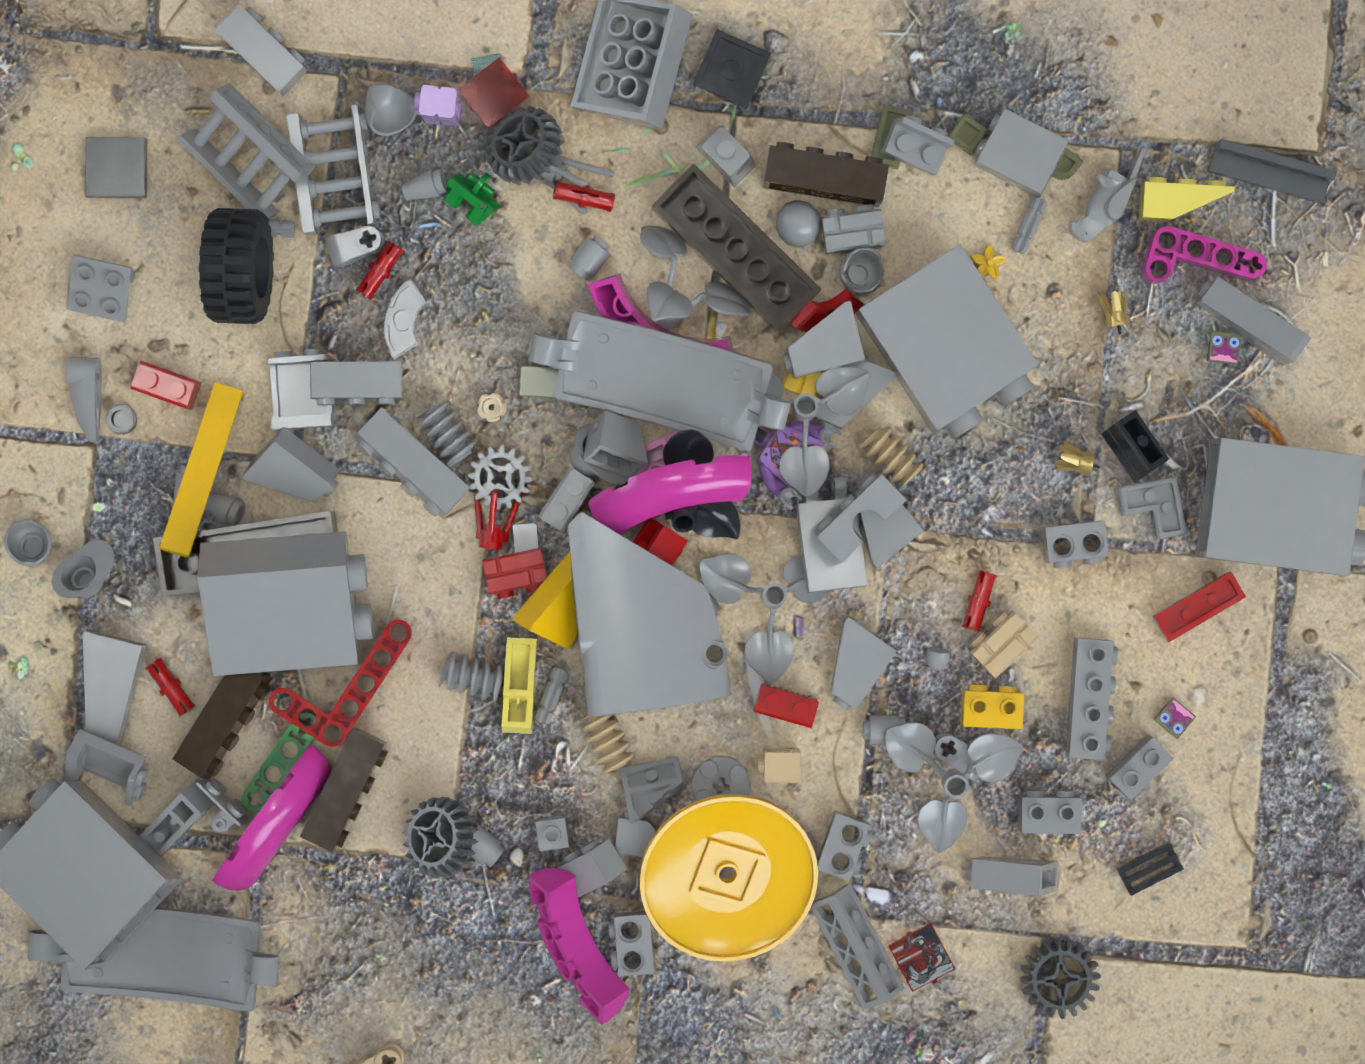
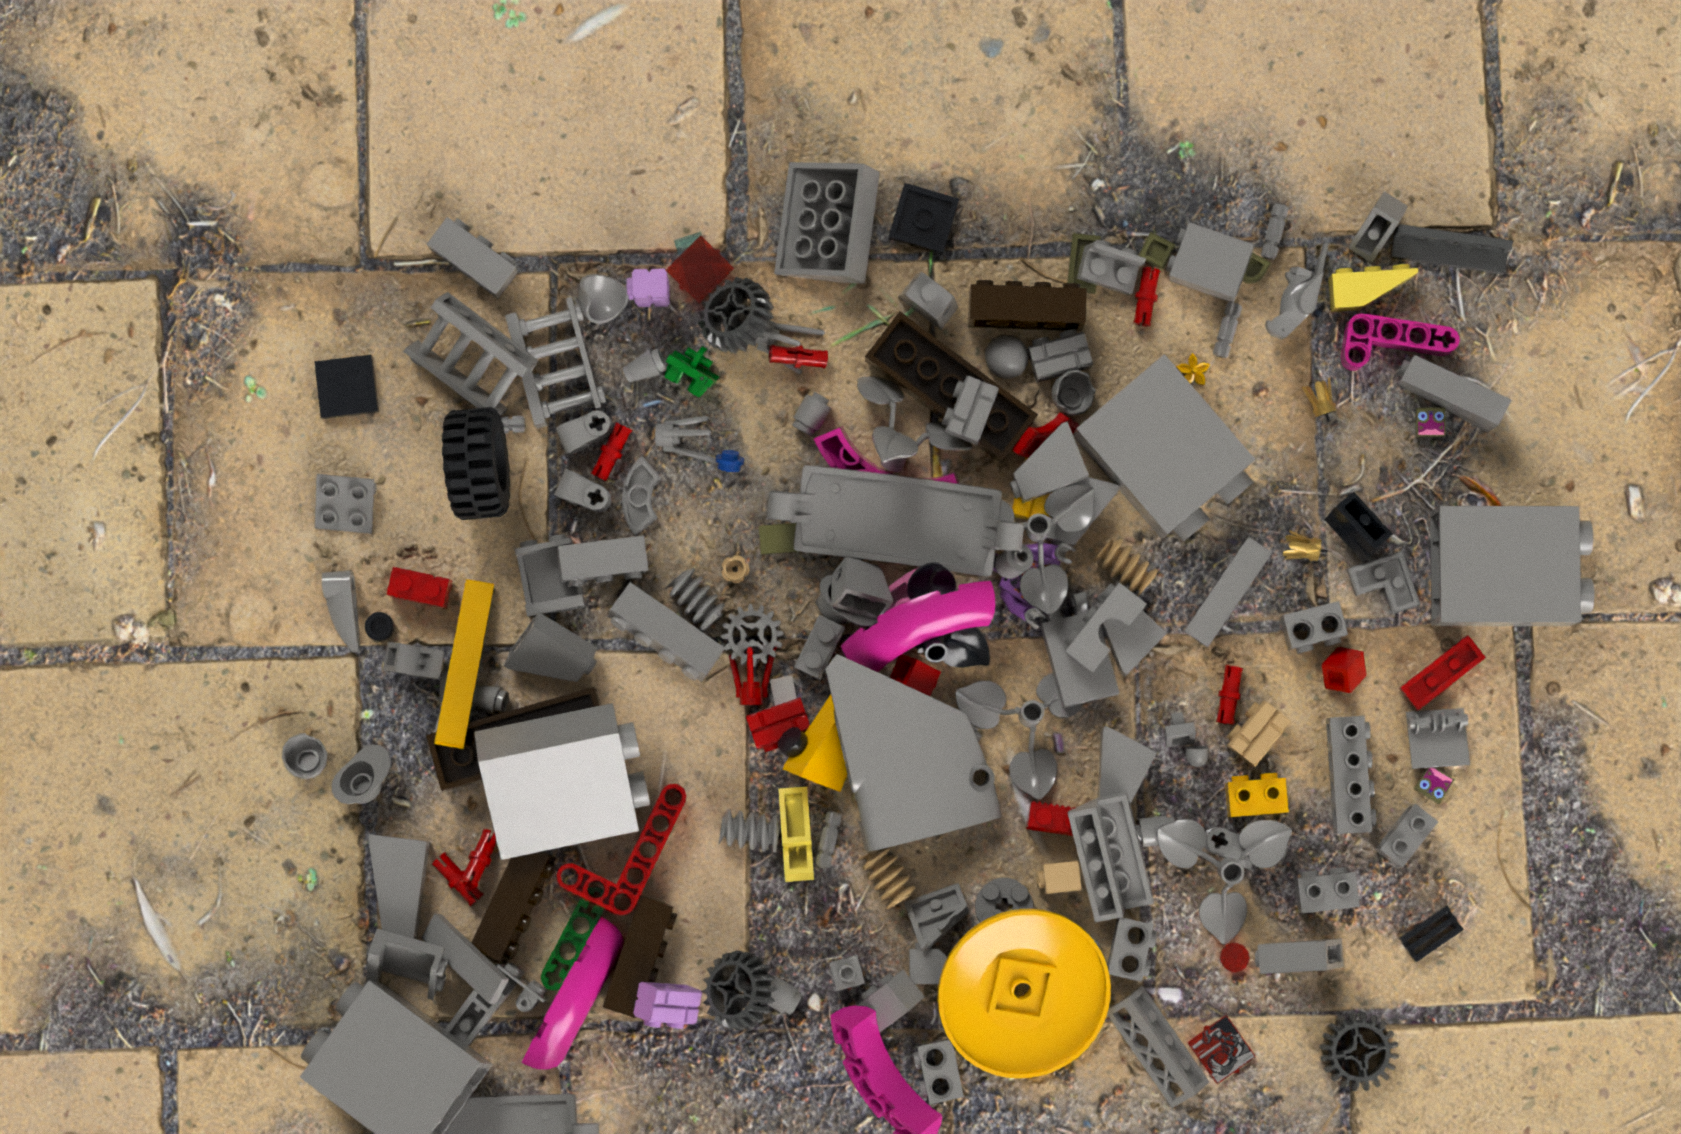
camera: 15 degrees left, 5 degrees down
none -> light grey brick [383,642,445,680]
none -> light grey tile [422,914,509,1004]
none -> red pin [460,829,497,889]
none -> light grey piece [554,469,612,513]
none -> lavender brick [633,982,702,1029]
none -> light grey plant [655,416,718,464]
none -> blue plate [715,450,744,472]
none -> black tile [778,727,807,757]
none -> light grey brick [942,376,999,445]
none -> light grey brick [995,544,1033,579]
none -> light grey slope [1068,791,1154,922]
none -> red pin [1133,267,1160,327]
none -> light grey tile [1164,712,1196,748]
none -> light grey tile [1183,536,1272,648]
none -> clear red tile [1219,943,1249,972]
none -> light grey axle [1261,204,1289,260]
none -> red panel [1322,647,1367,693]
none -> light grey slope [1348,191,1408,263]
none -> light grey hinge [1406,708,1470,769]

